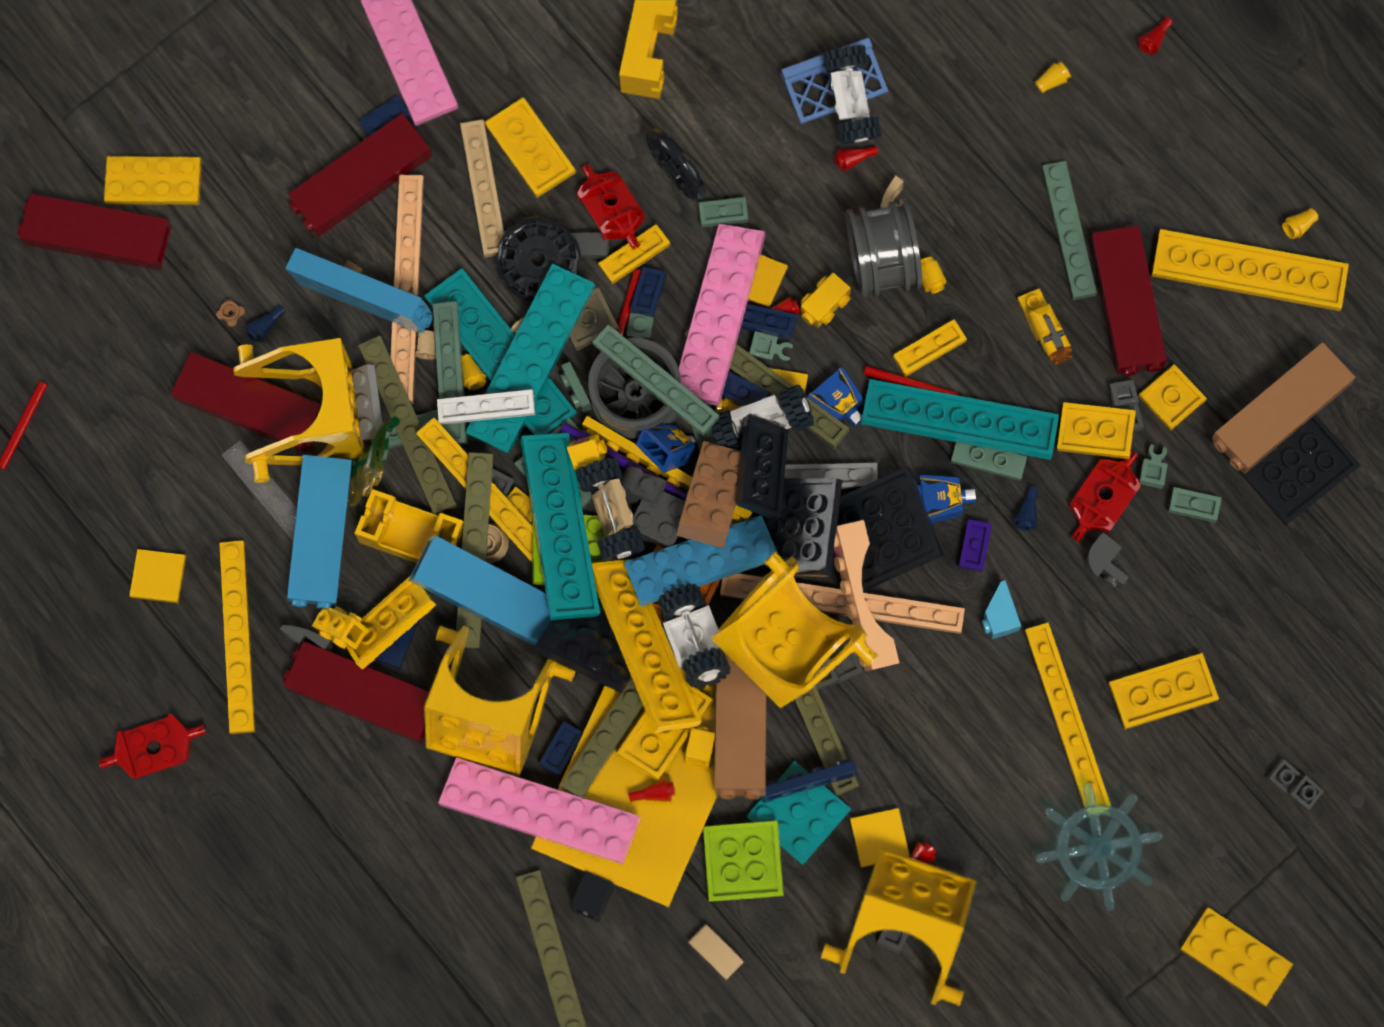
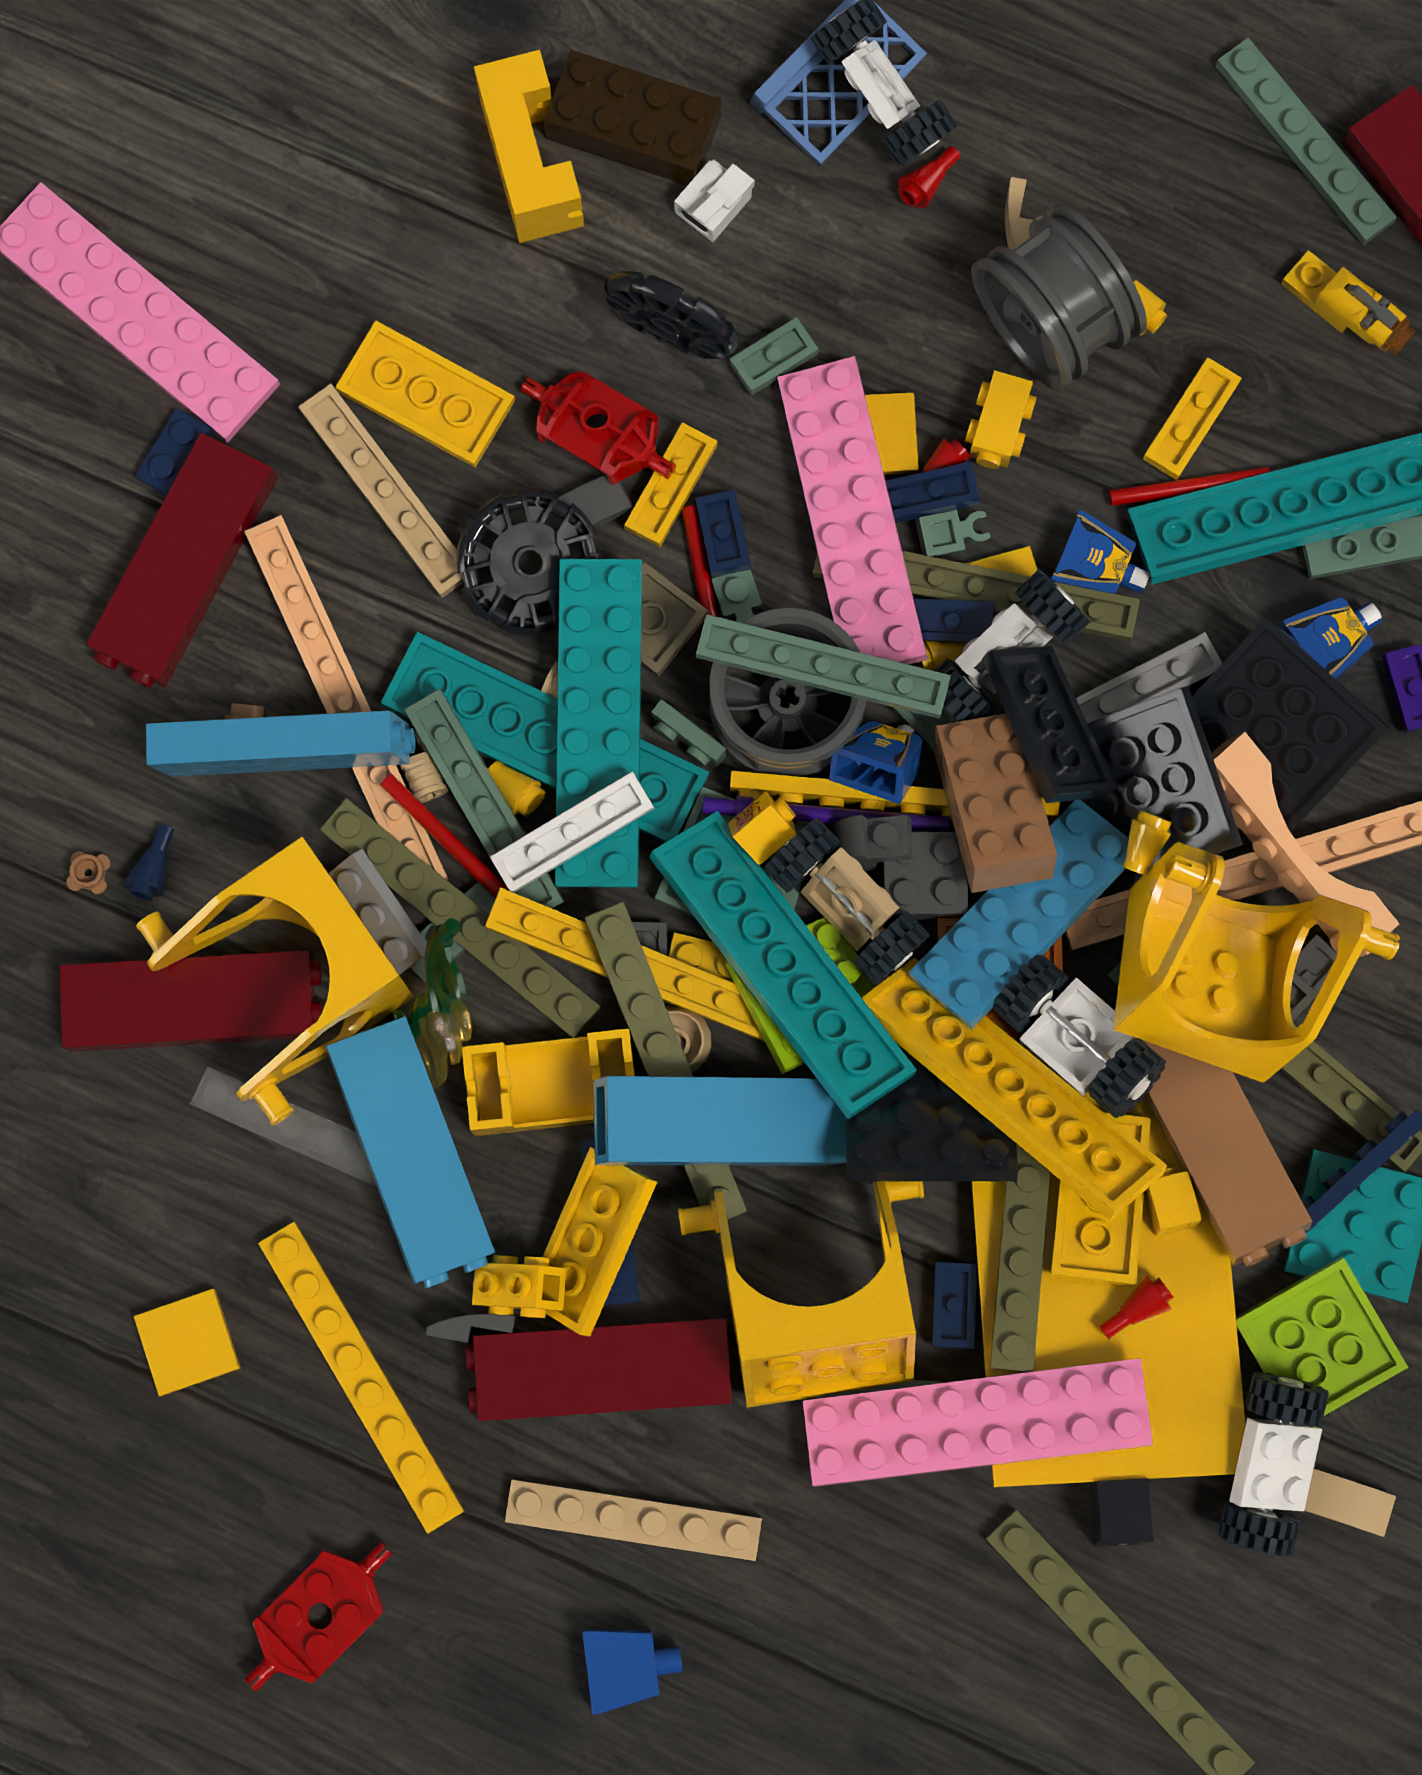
camera: 30 degrees left, 5 degrees up
none -> red bar [380,774,508,899]
none -> tan plate [505,1479,762,1561]
none -> dark brown brick [544,50,721,186]
none -> blue torso [582,1628,683,1715]
none -> white piece [674,159,755,242]
none -> yellow cone [1122,810,1171,876]
none -> plate [1218,1372,1329,1557]

